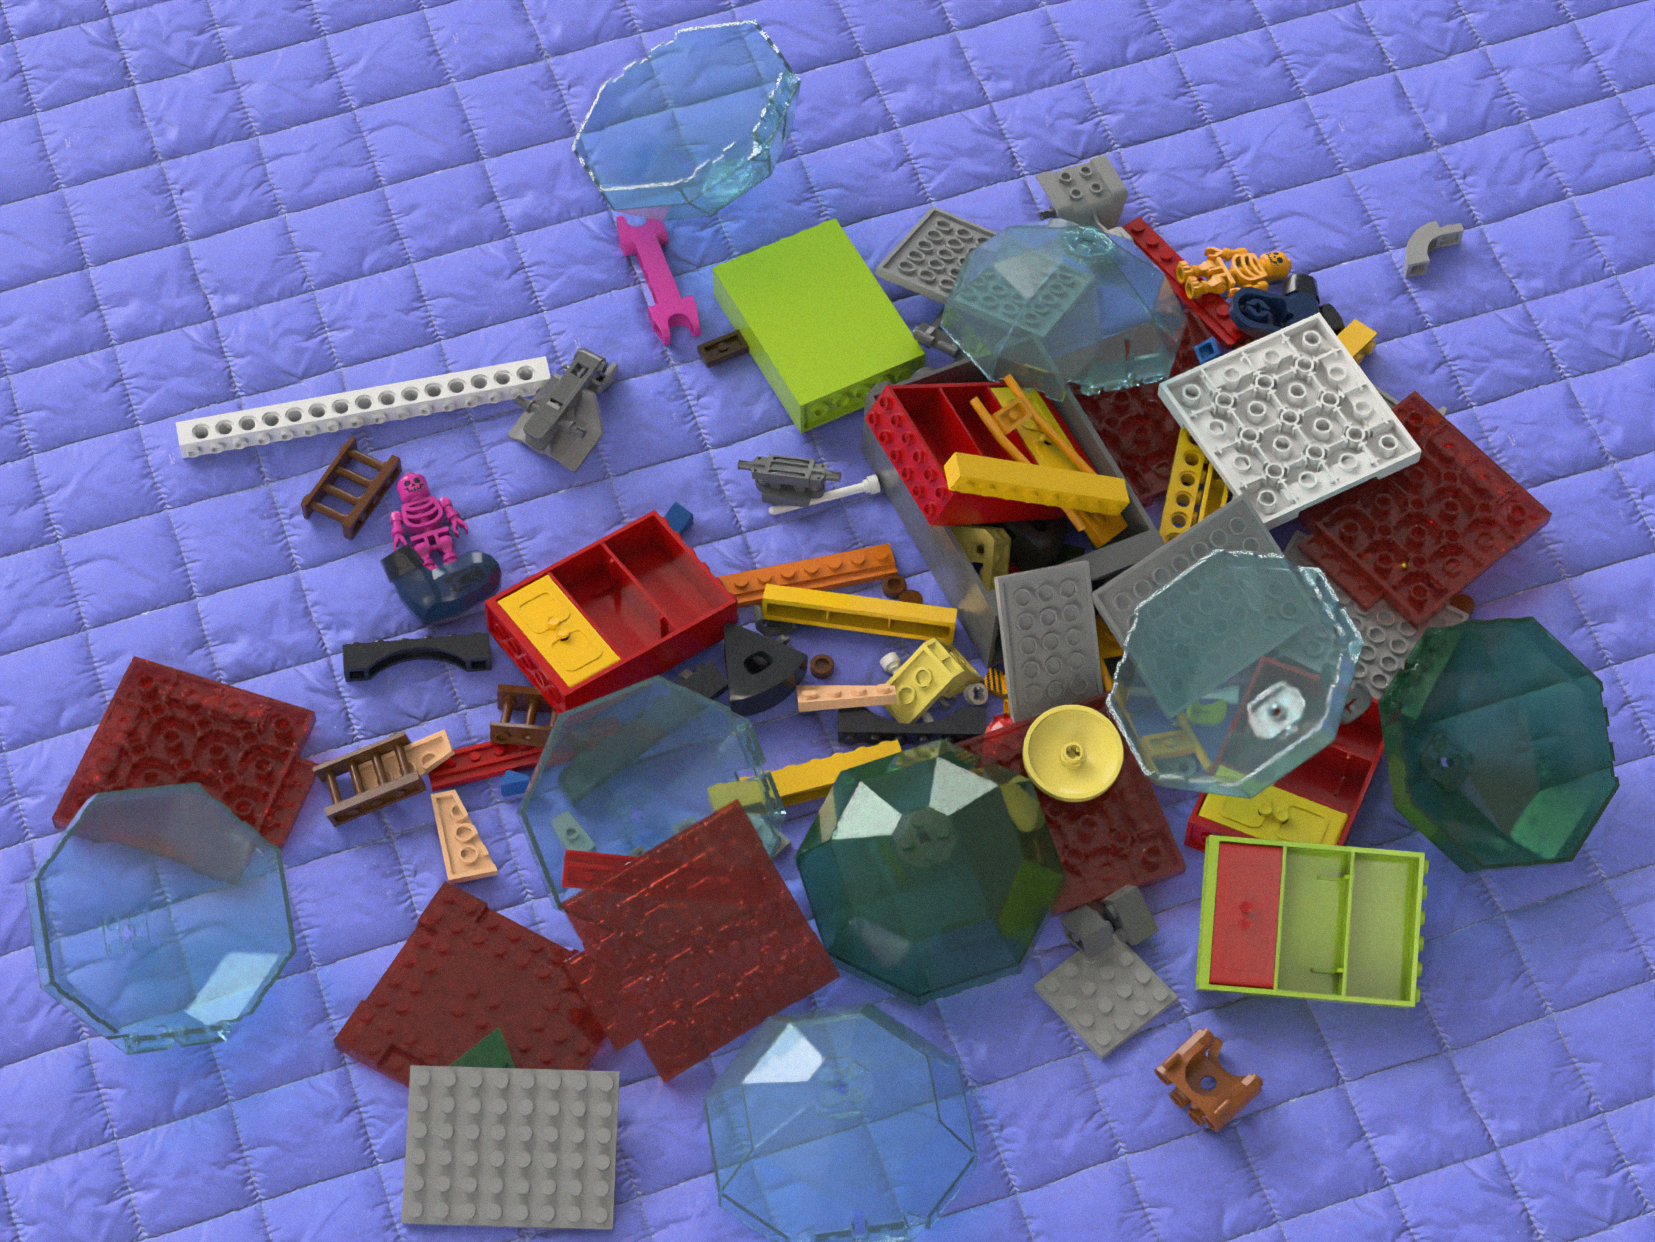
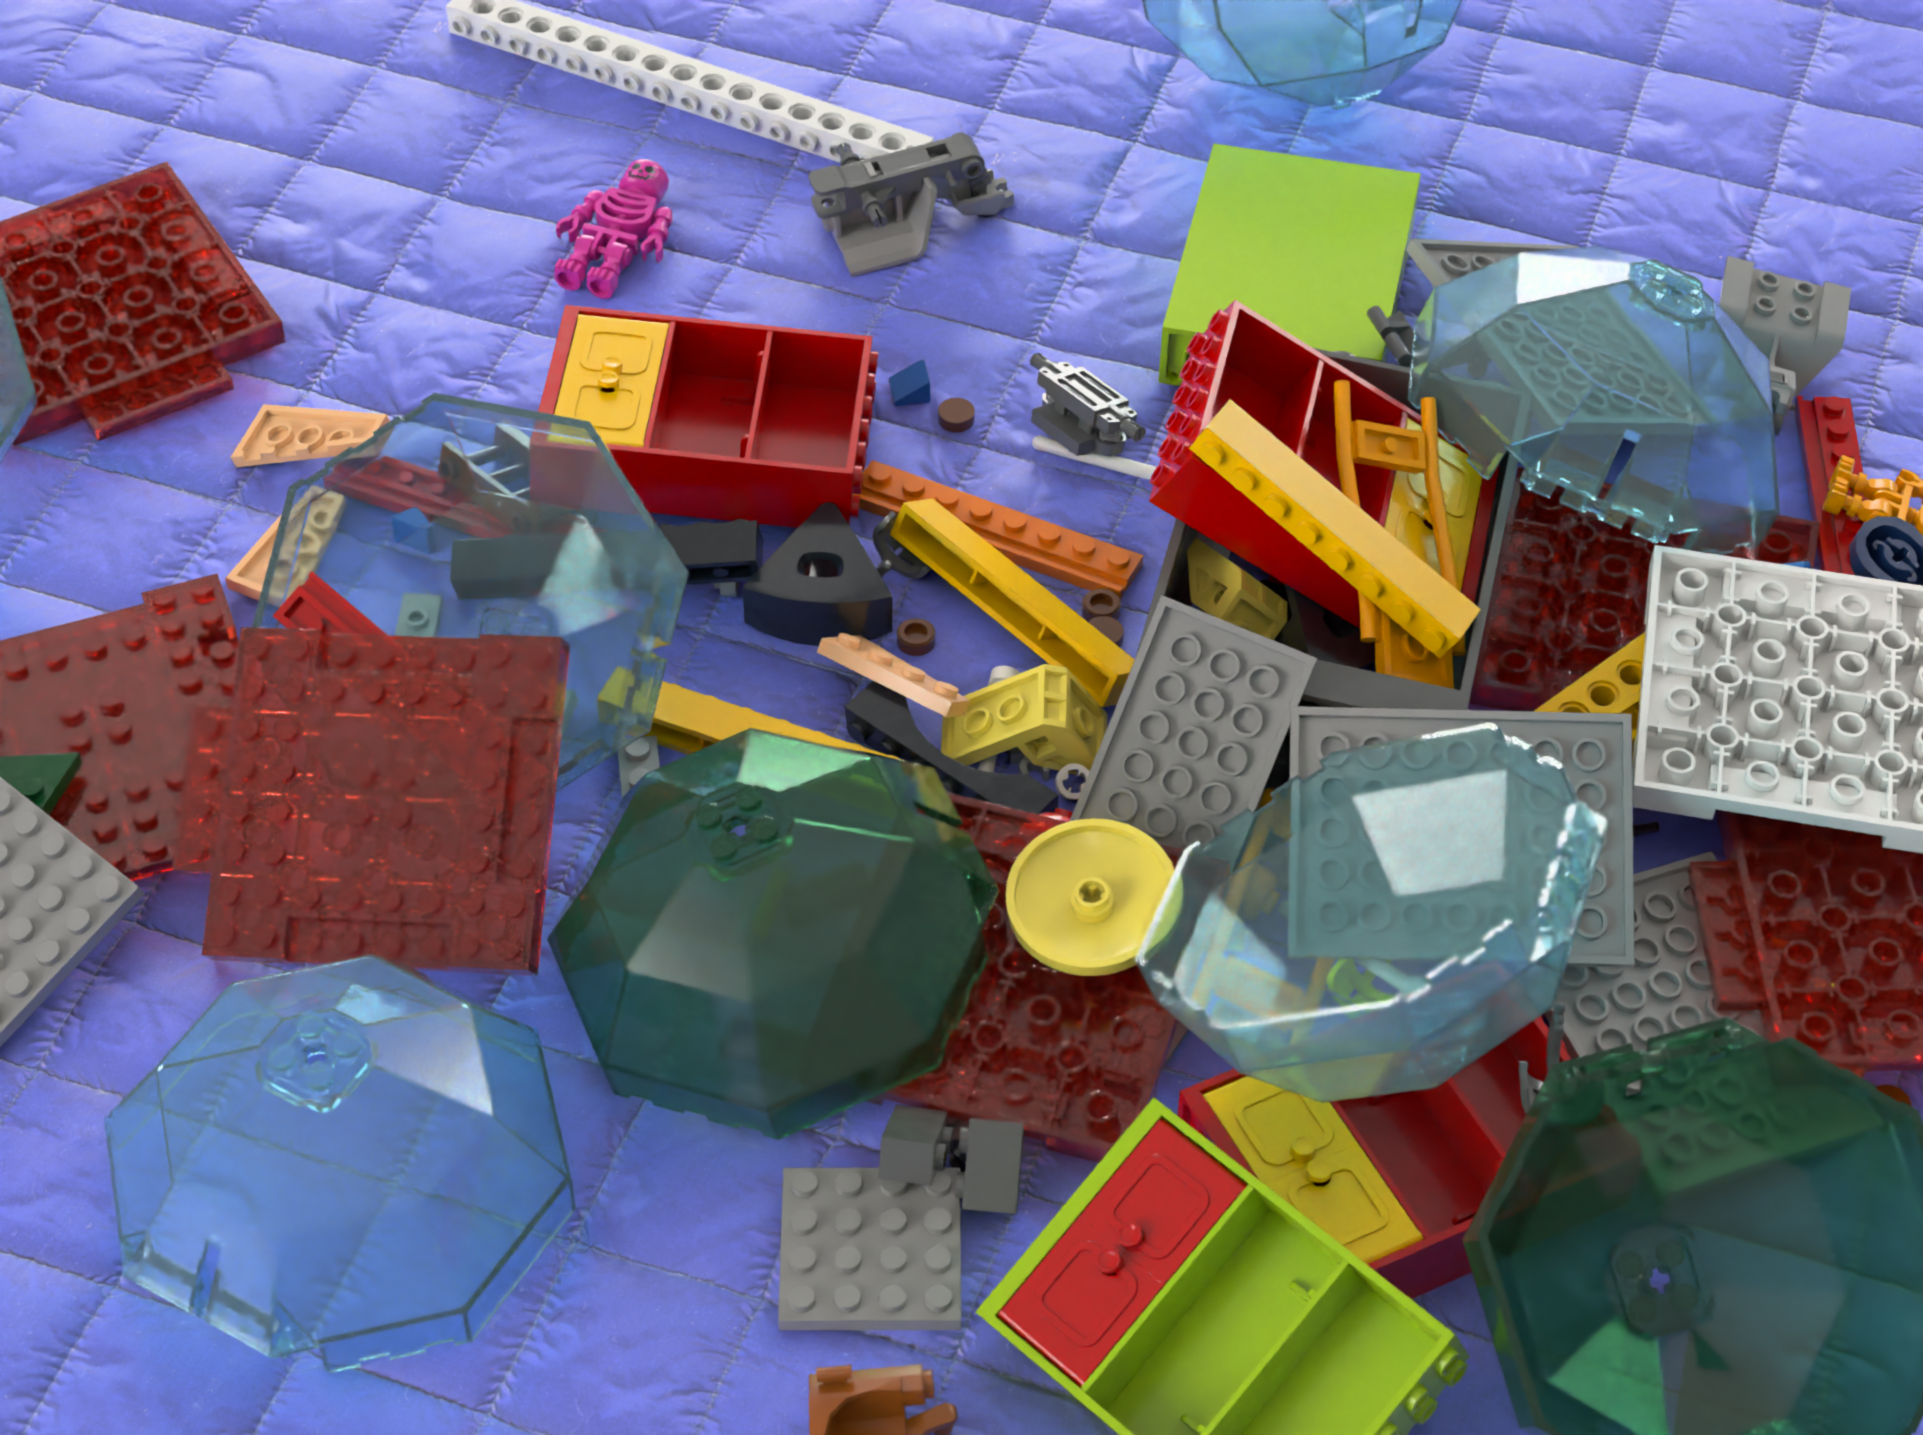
camera: 40 degrees right, 10 degrees down
reddish brown fence [301,436,402,540] -> none
reddish brown fence [313,731,427,827] -> none
black arch [342,632,492,682] -> none
dark blue piece [380,543,502,624] -> none
dark pink piece [616,207,701,345] -> none
dark brown plate [697,329,749,368] -> none
none -> reddish brown tile [938,398,975,432]

